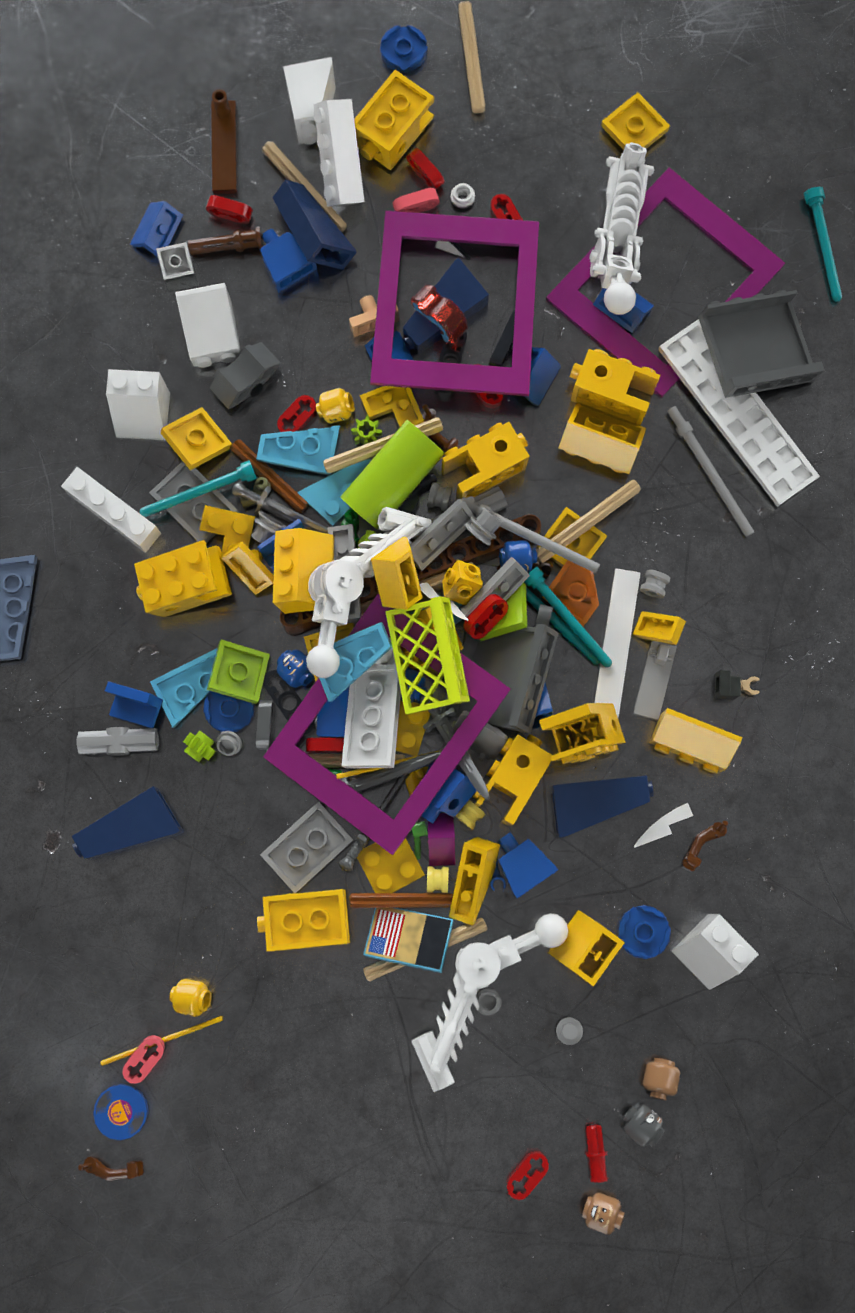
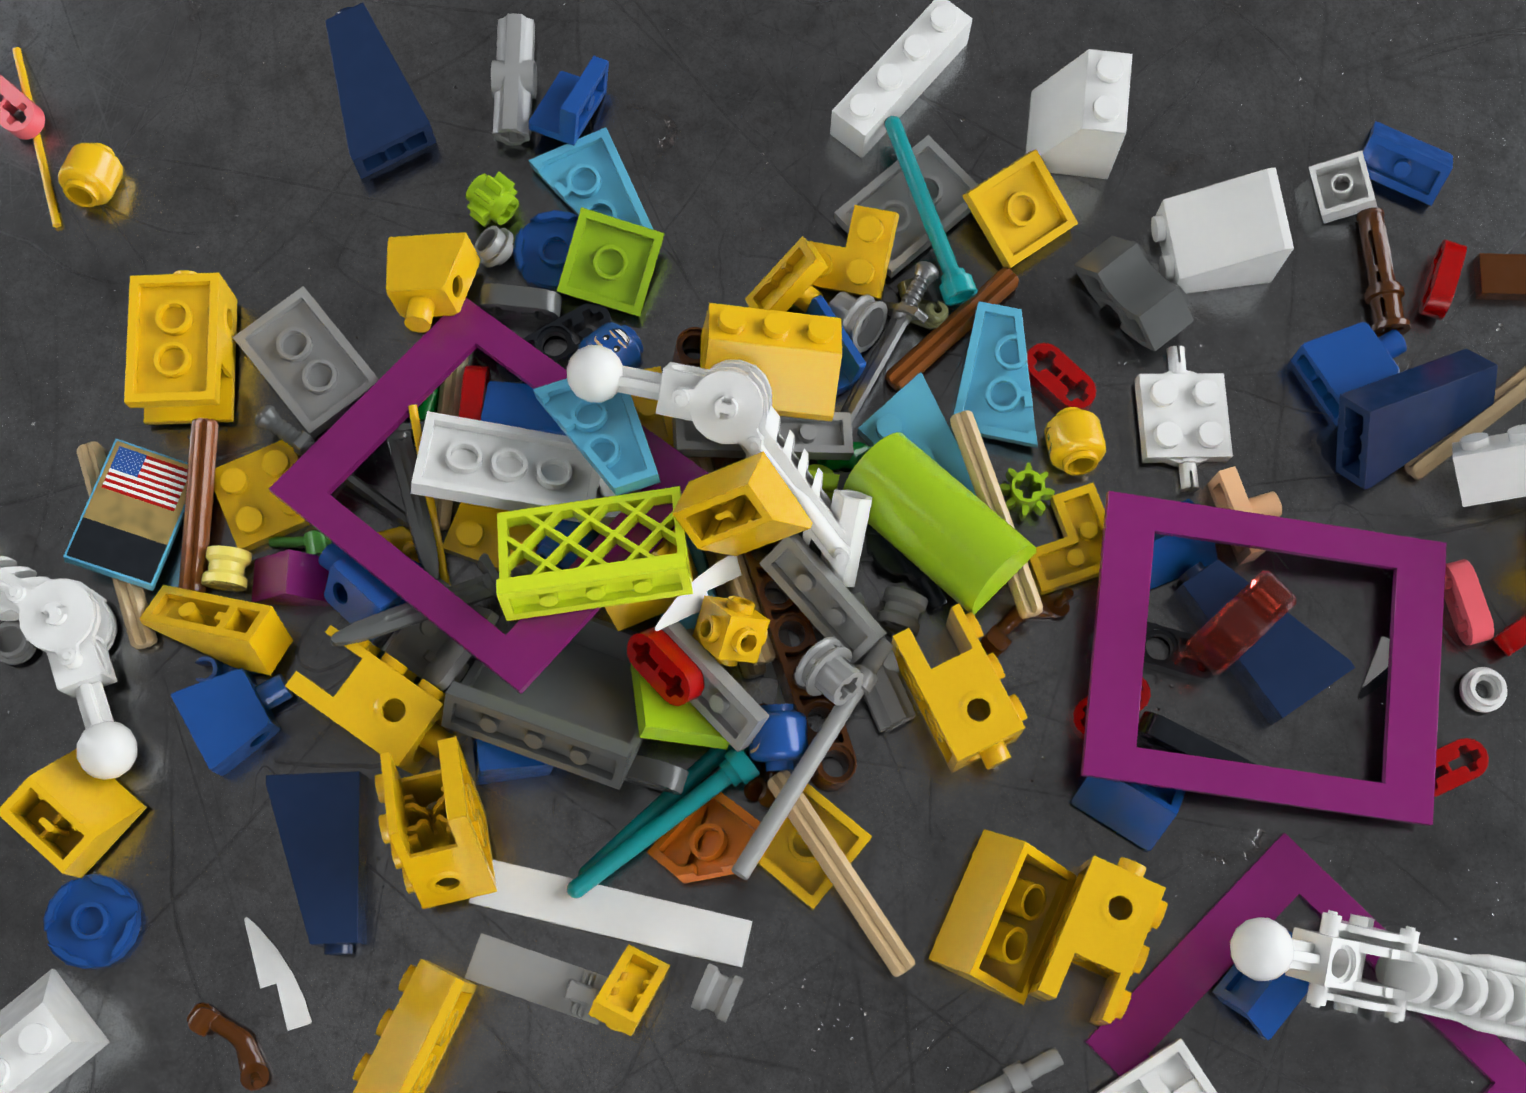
camera: 90 degrees right, 5 degrees down
yellow torso [134,540,232,617] -> none
light yellow wheel [455,800,486,830] -> none
none -> yellow torso [386,232,480,333]
none -> white plate [1134,346,1233,492]

